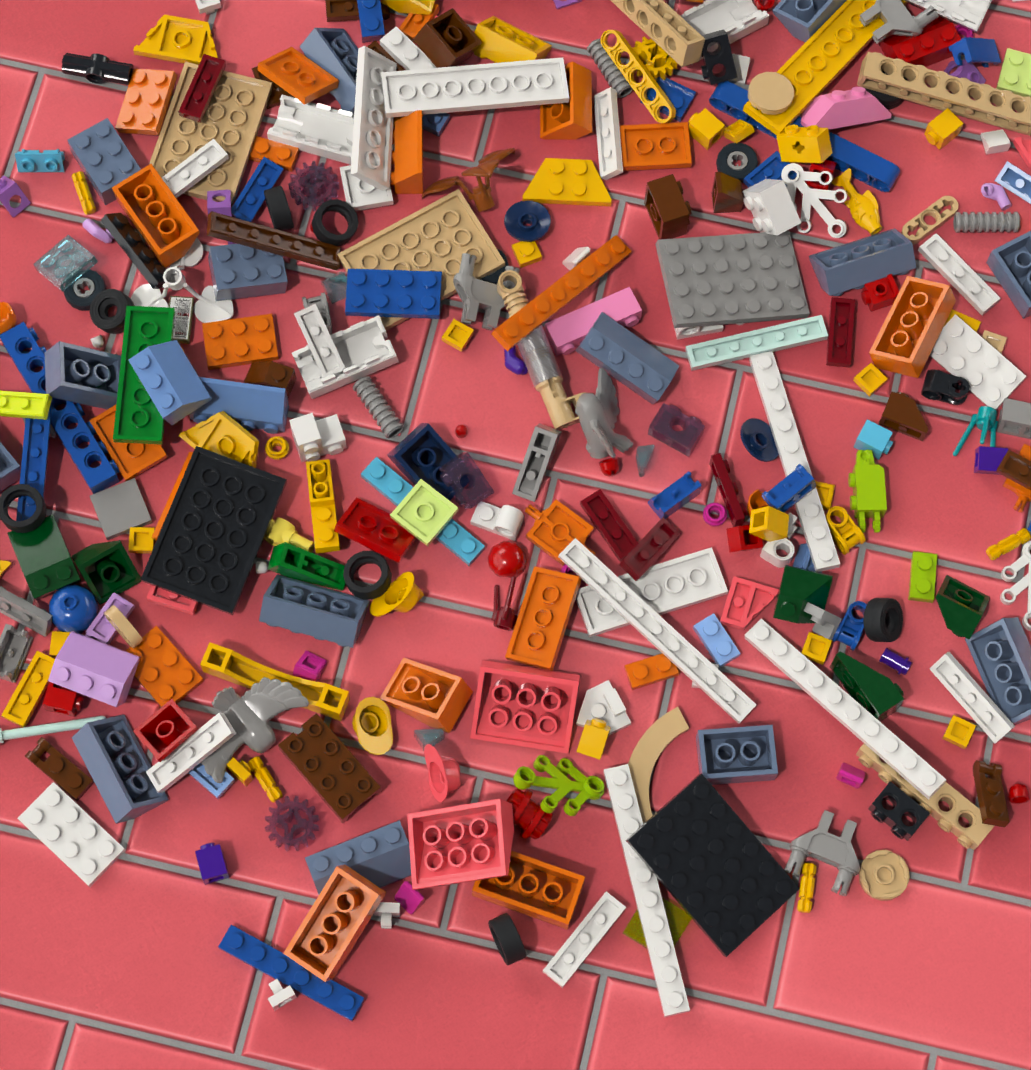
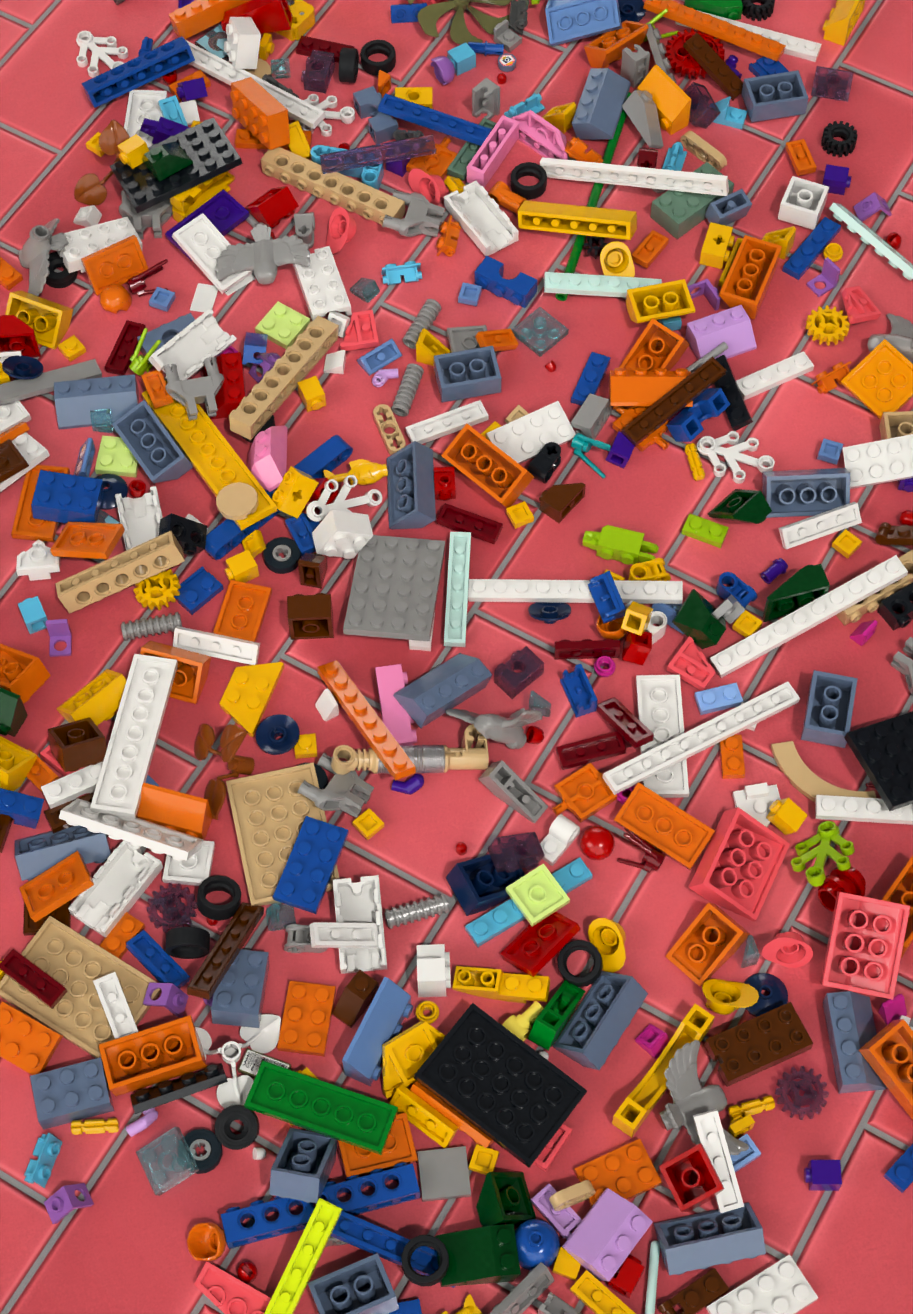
camera: 70 degrees left, 10 degrees down
medium blue slope [129,340,212,425] -> none
yellow beam [601,30,676,123] -> none
medium azure brick [854,419,893,460] -> none
black tyre [863,598,903,642] -> none
none -> yellow plate [389,1084,459,1148]
none -> dark blue dish [745,973,788,1017]

